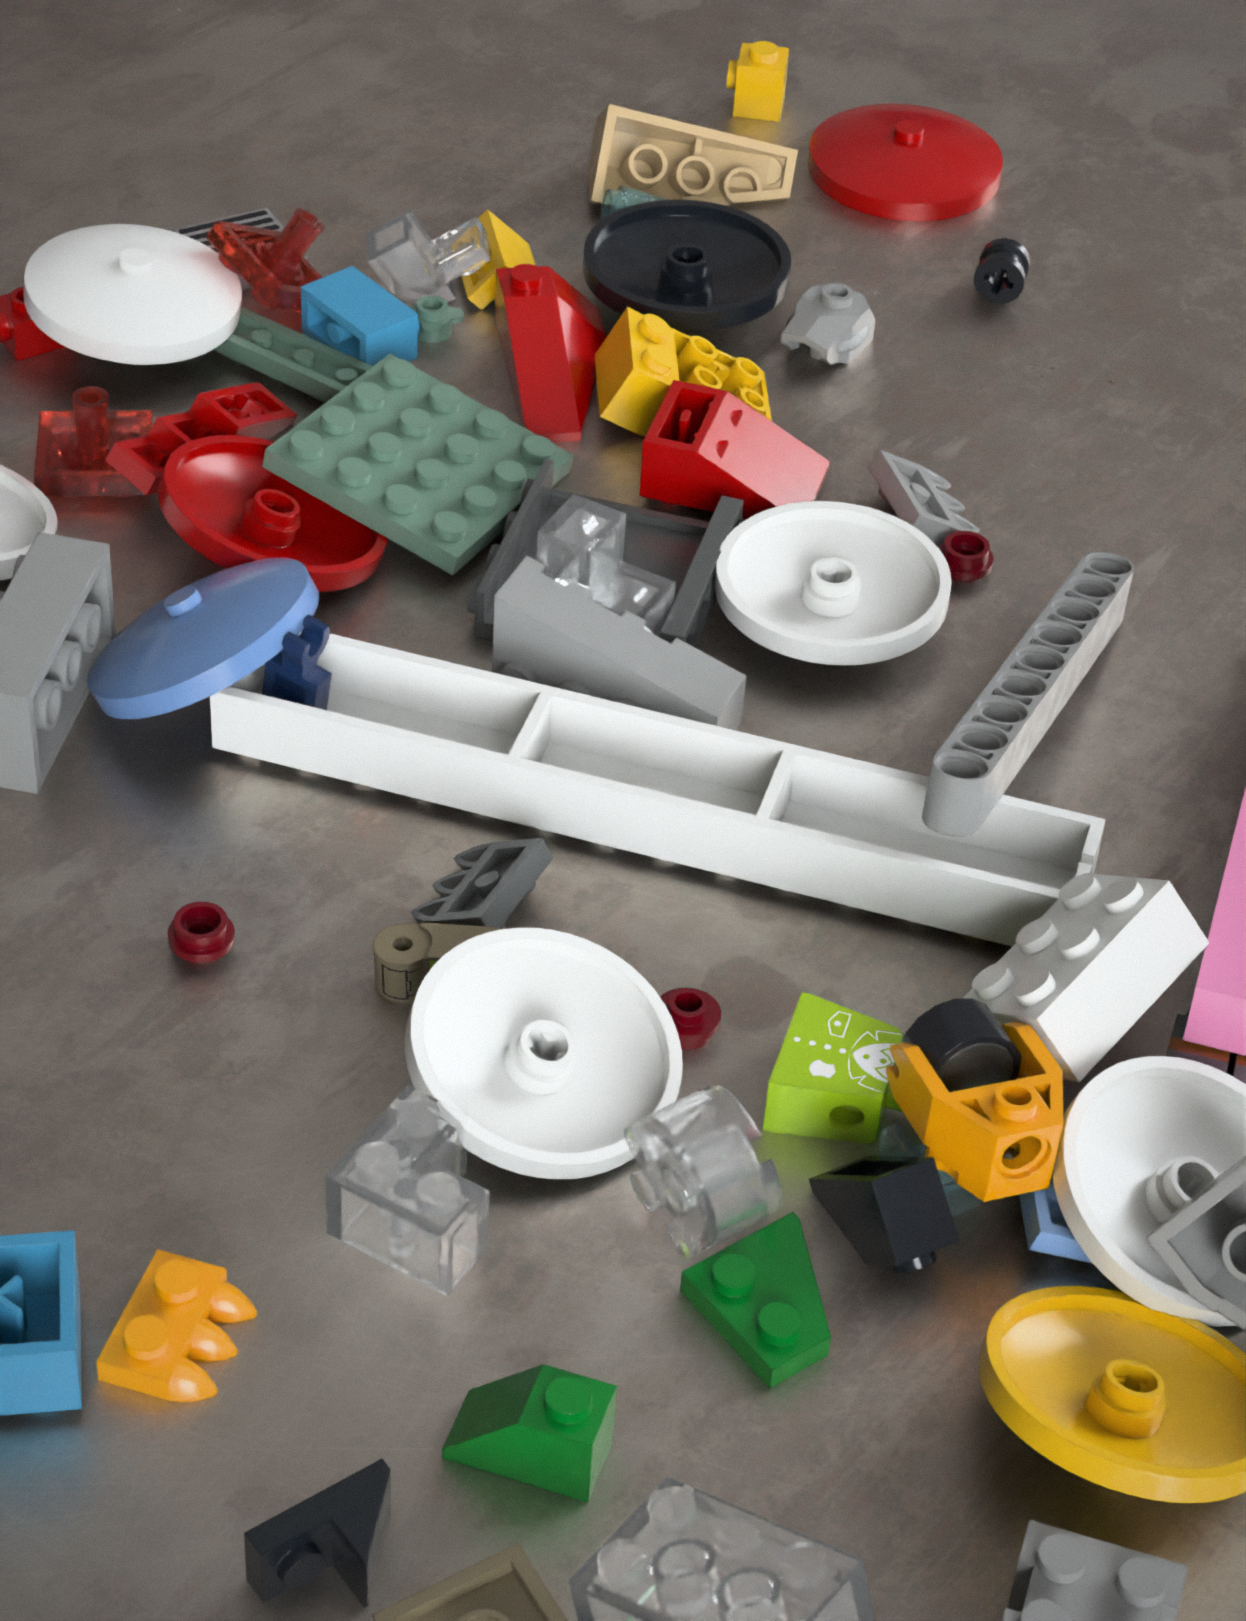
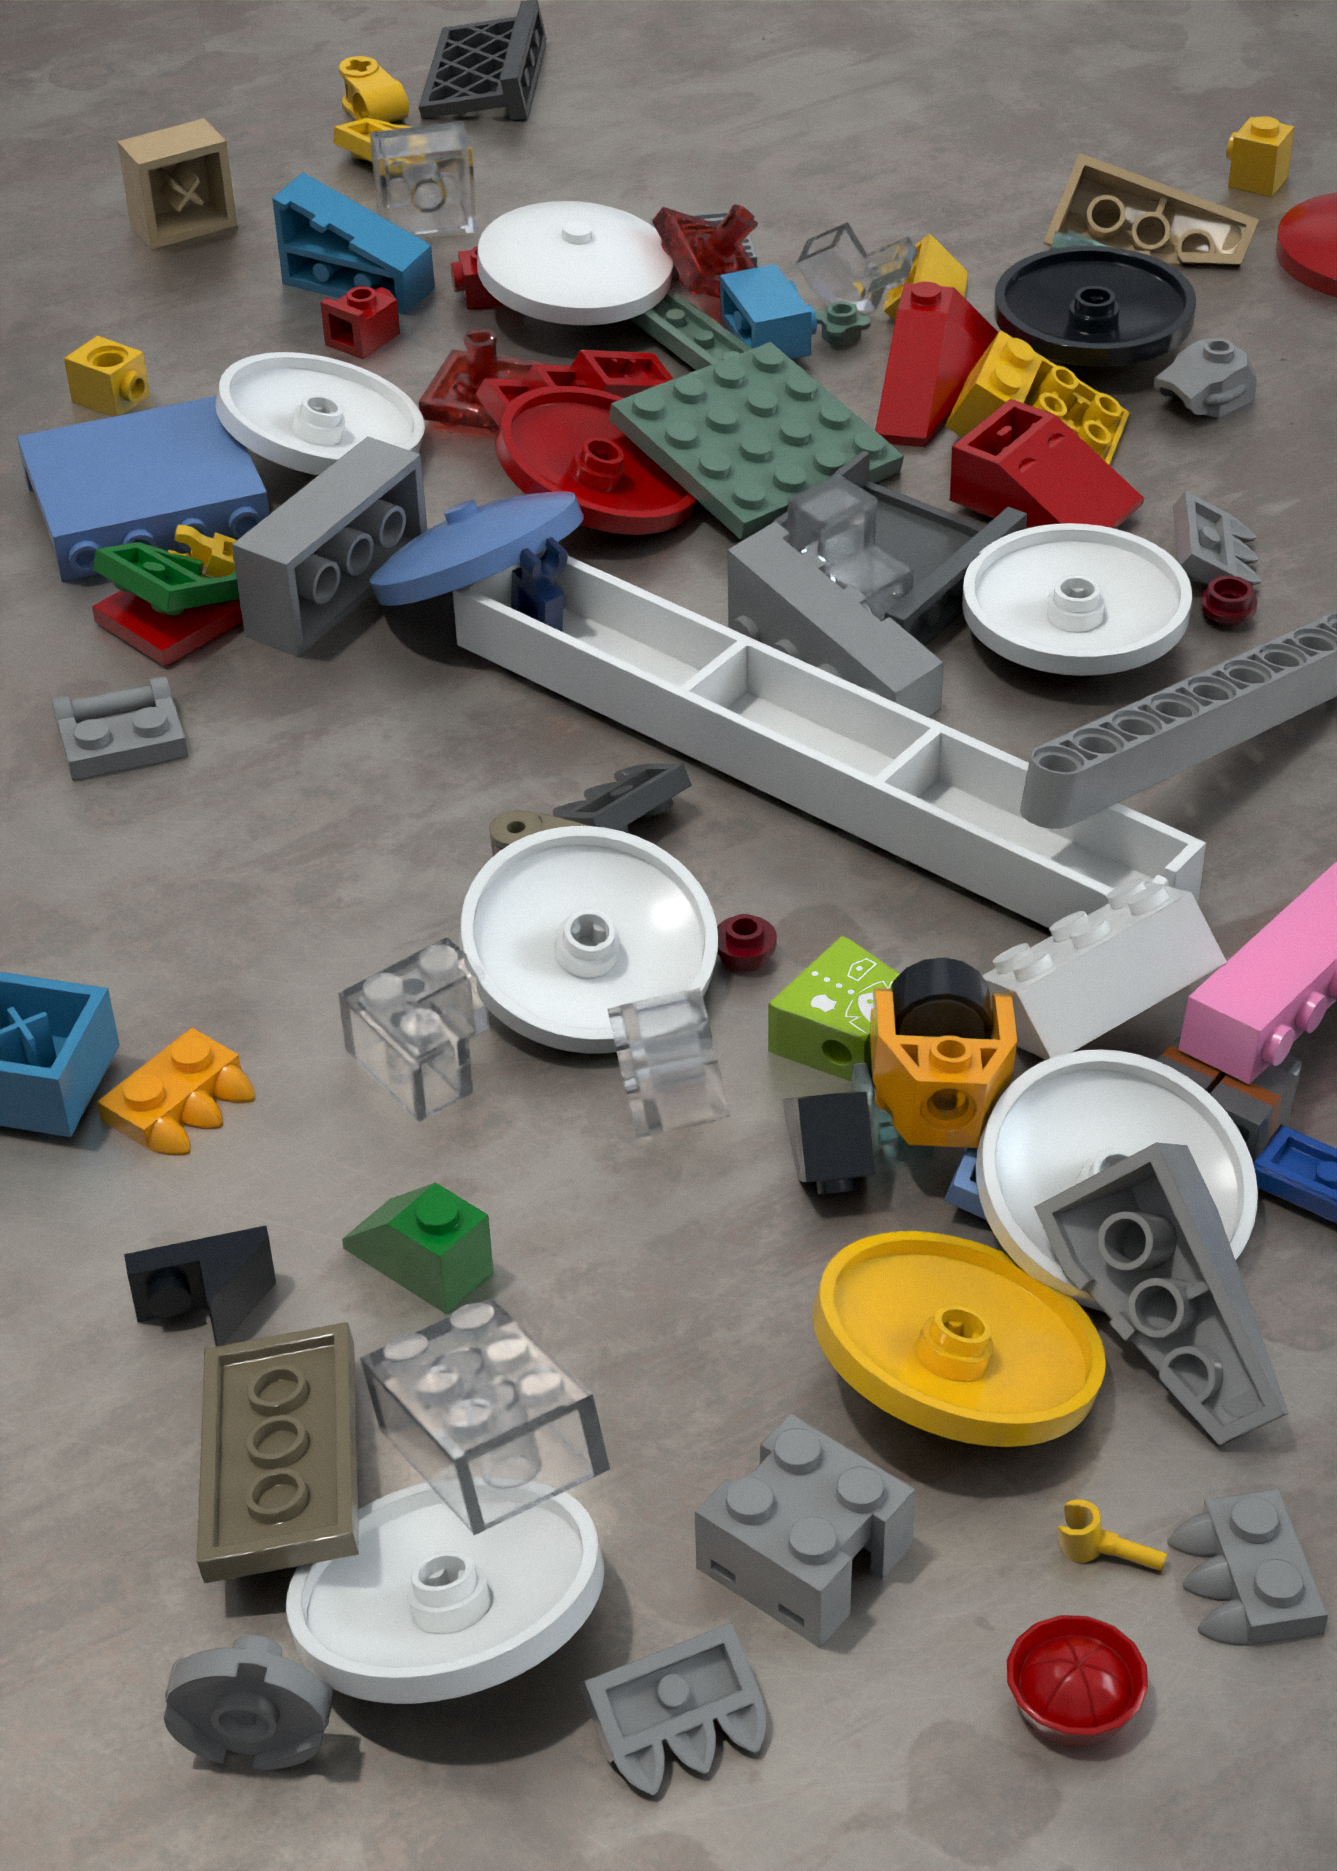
camera: 25 degrees right, 0 degrees up
dark red plate [167,901,235,963] -> none
green wing [680,1212,831,1389] -> none

